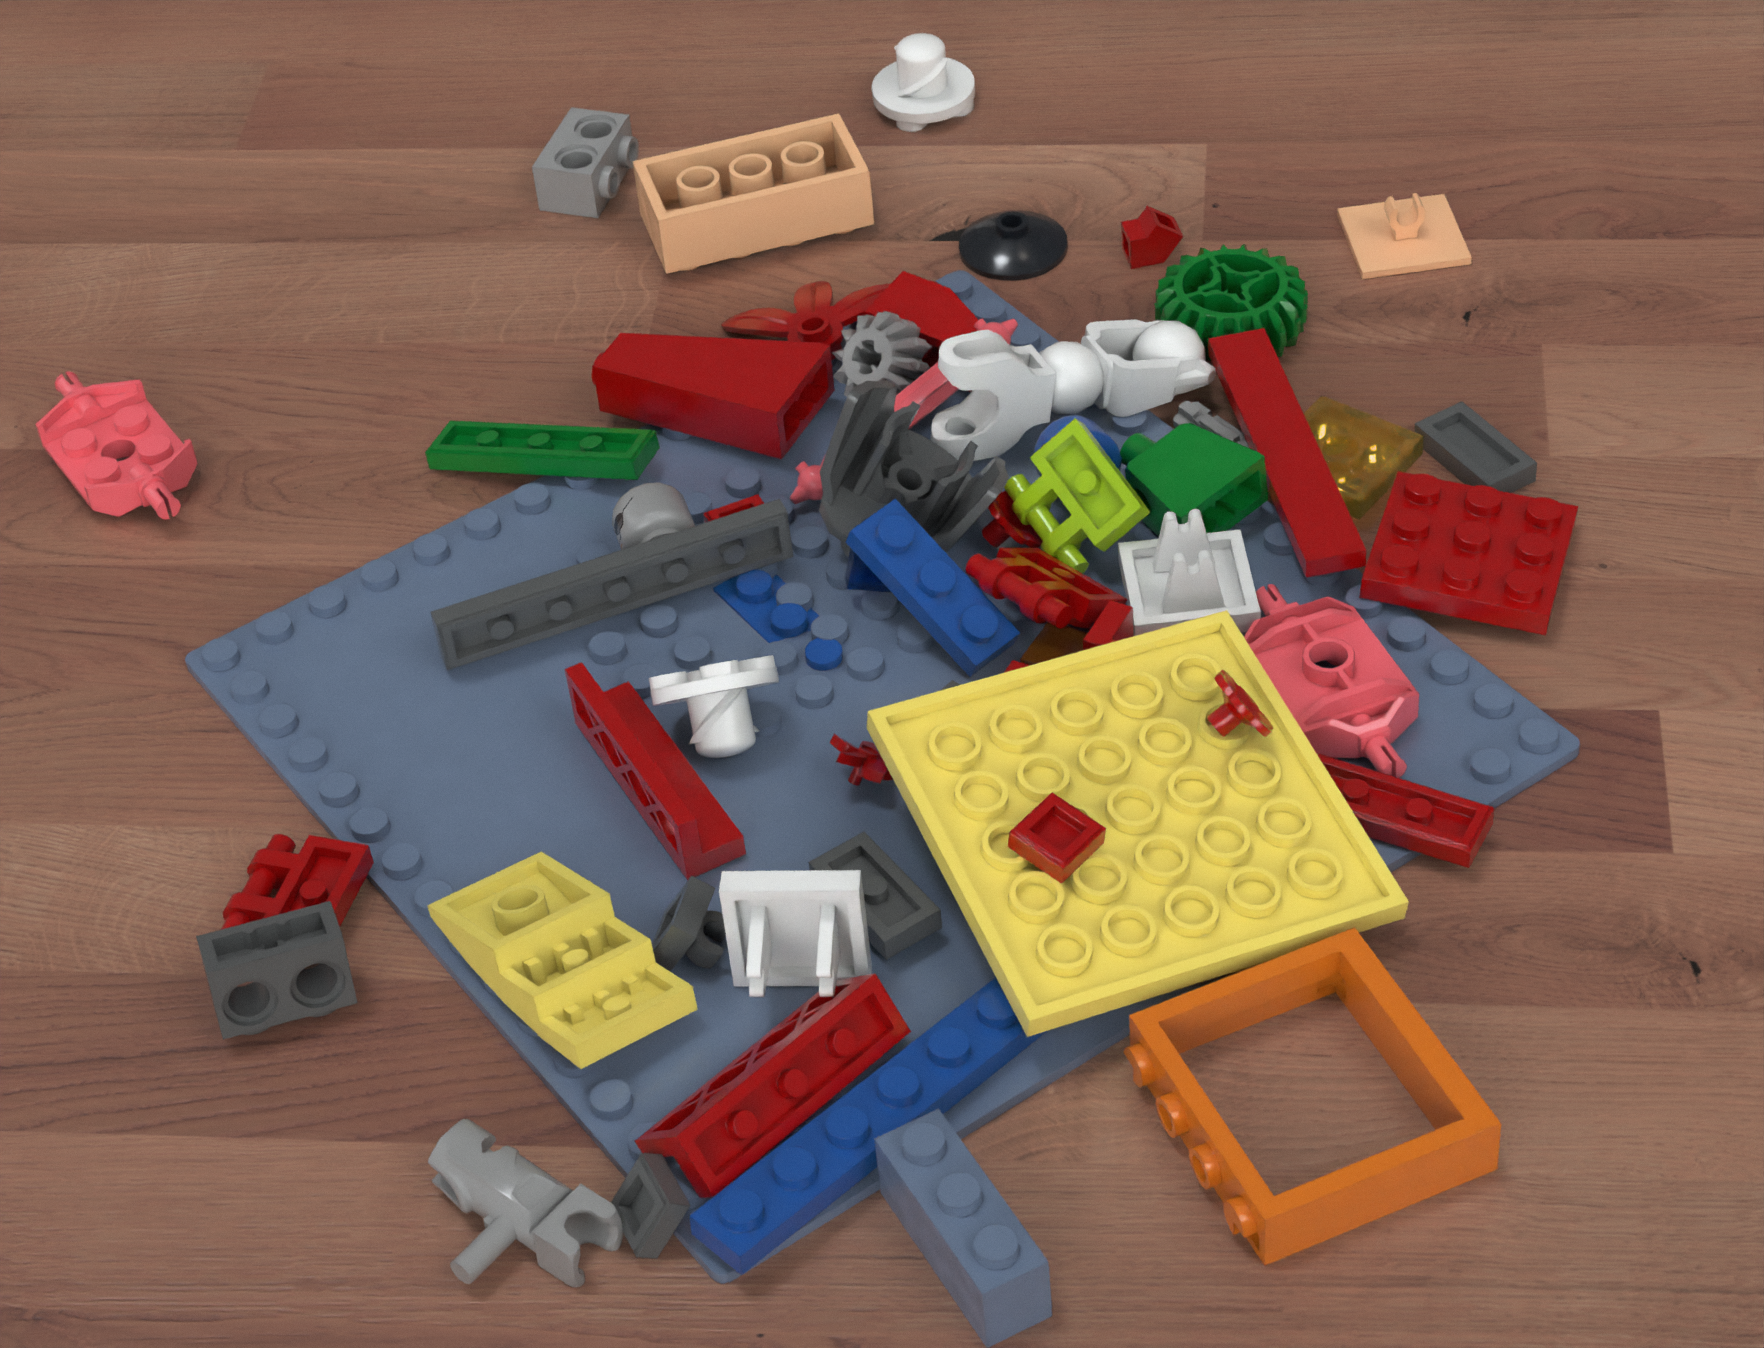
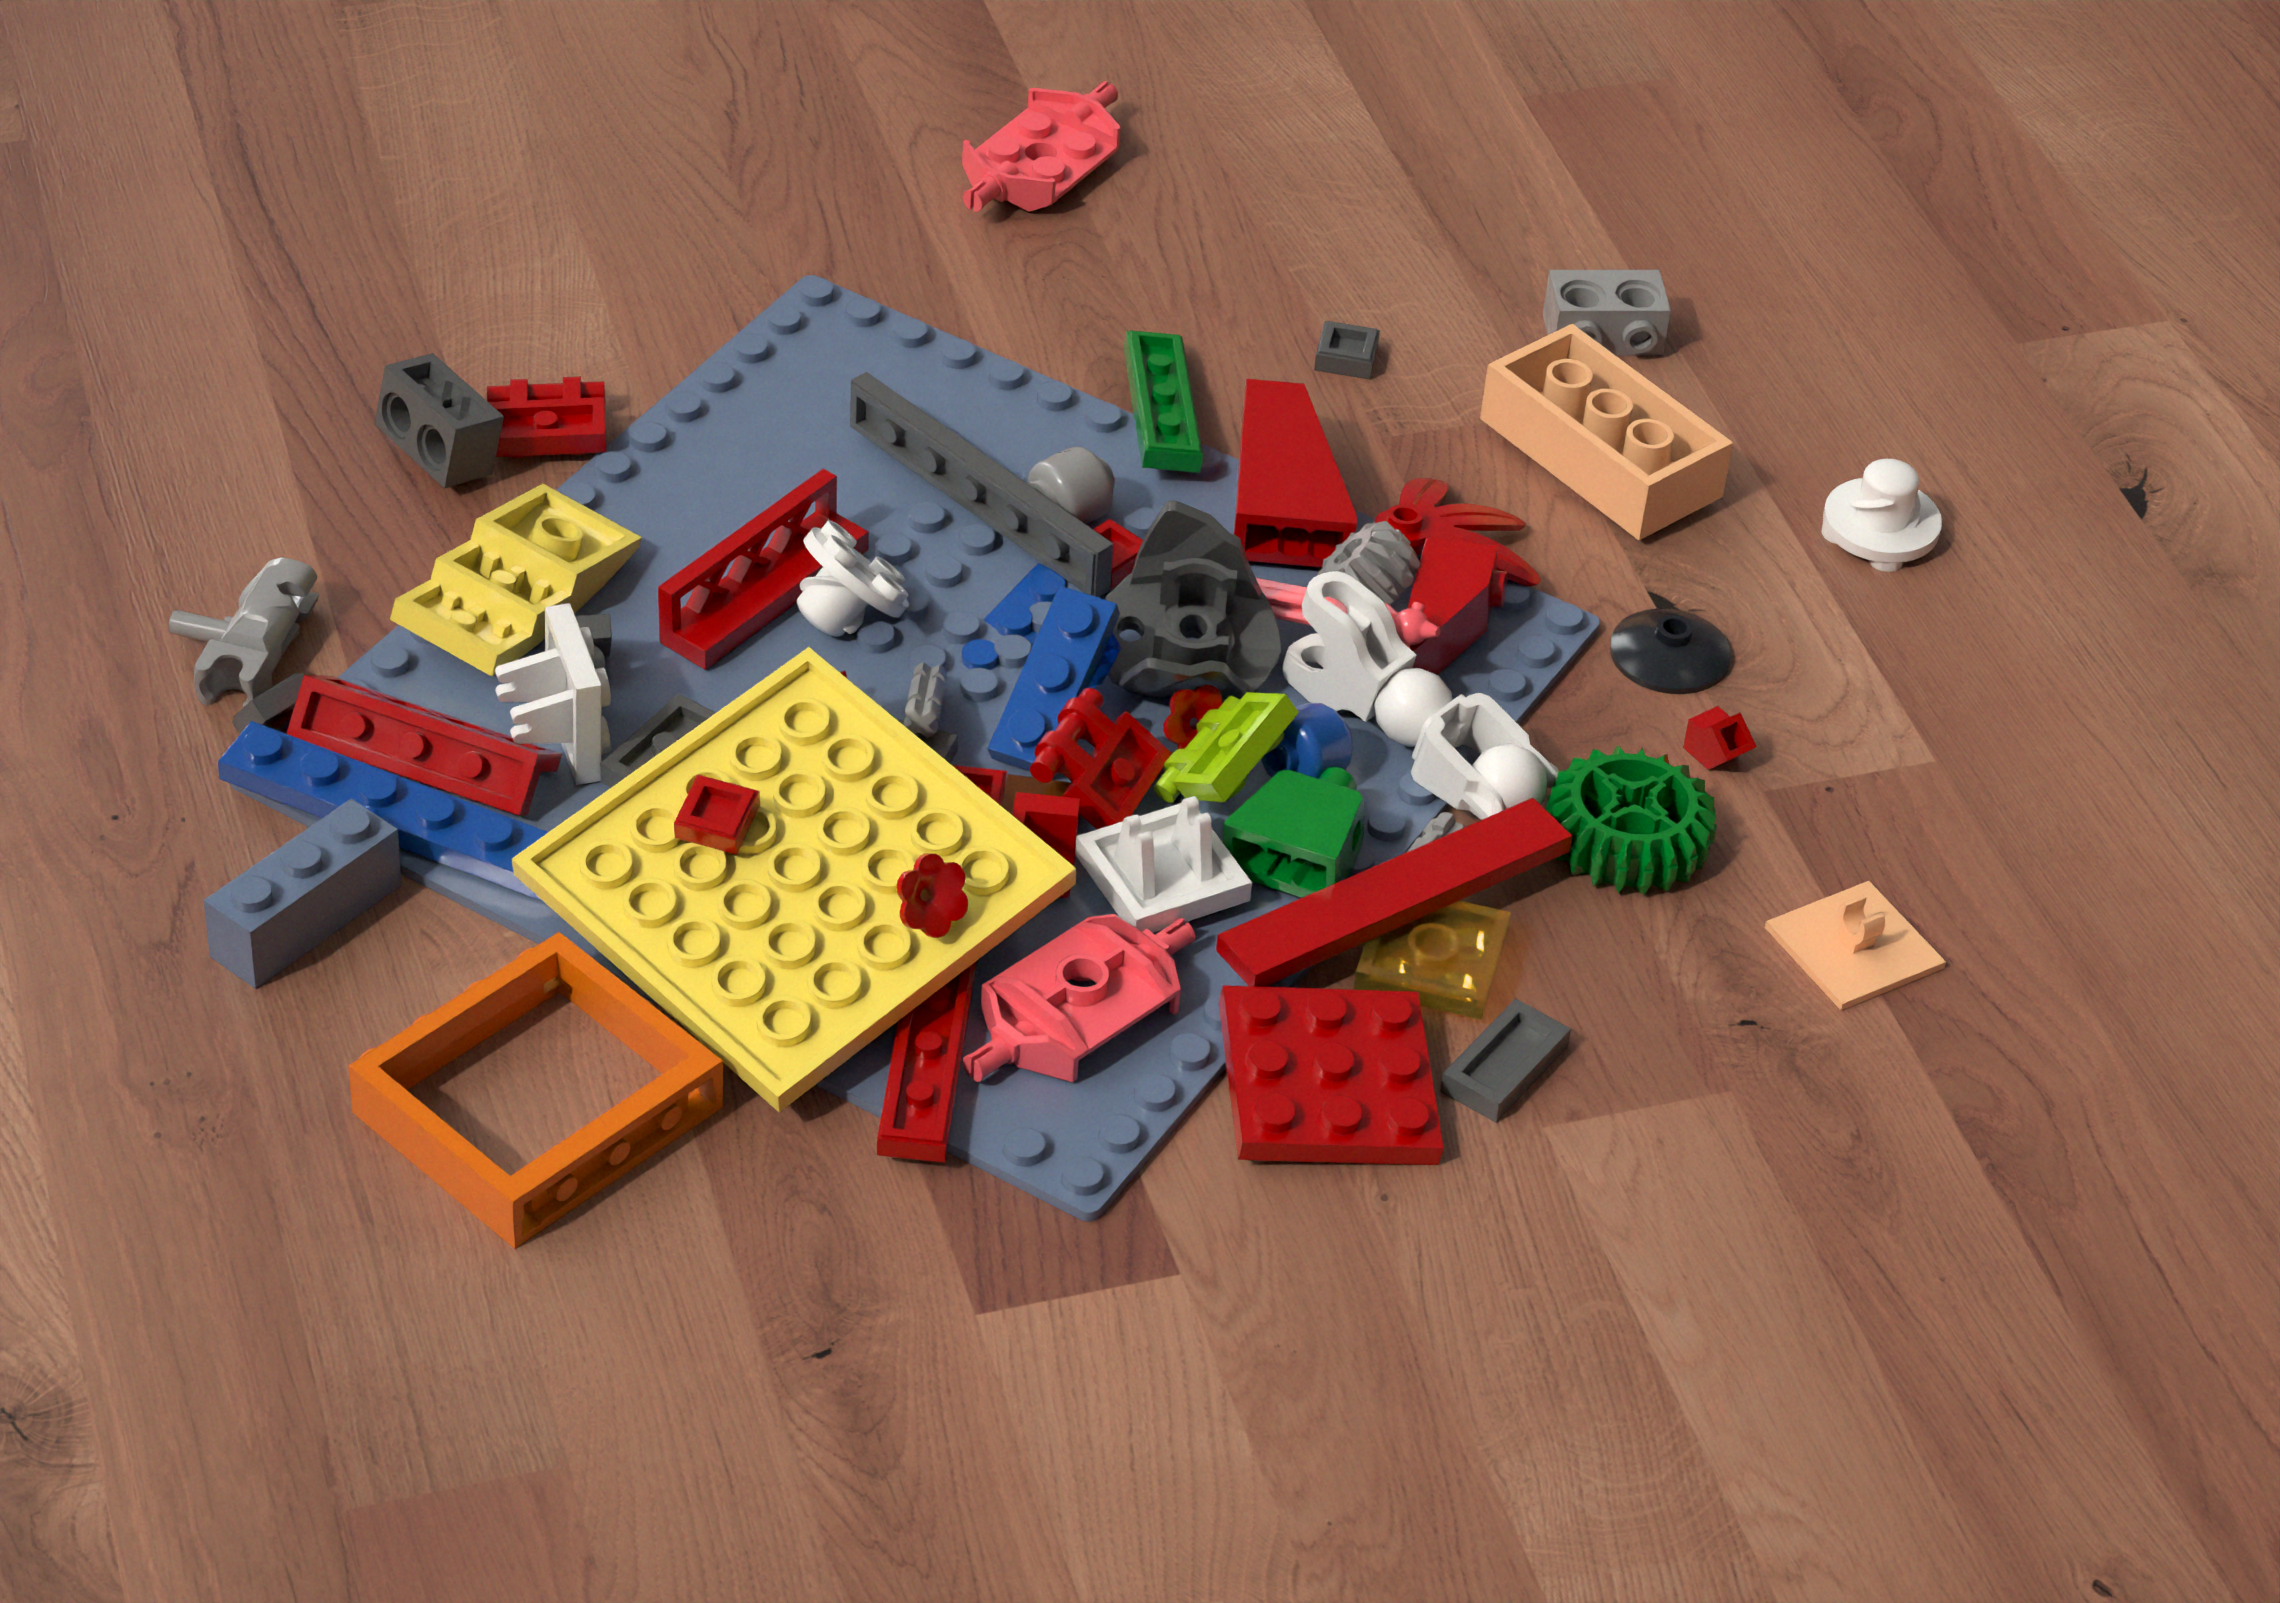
camera: 60 degrees right, 0 degrees up
none -> light grey axle [903,662,947,738]
none -> dark grey tile [1314,321,1380,380]

